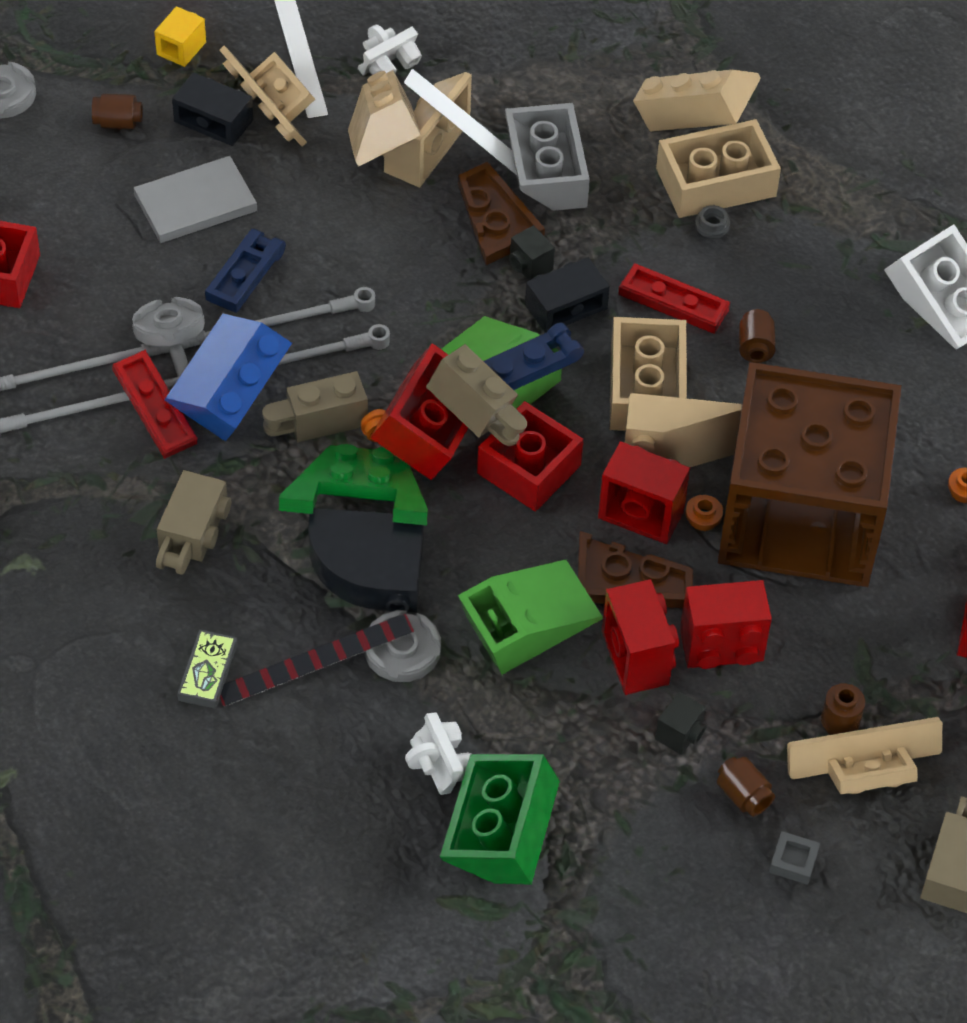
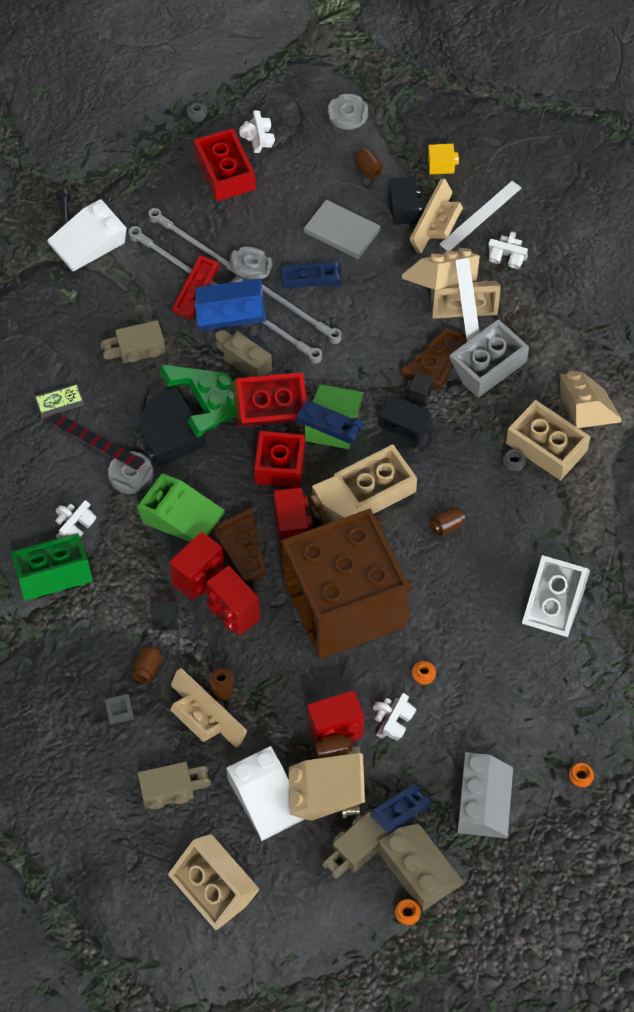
camera: 60 degrees right, 5 degrees up
dark tan brick [426,344,527,446] -> none
red tile [618,263,730,334] -> none

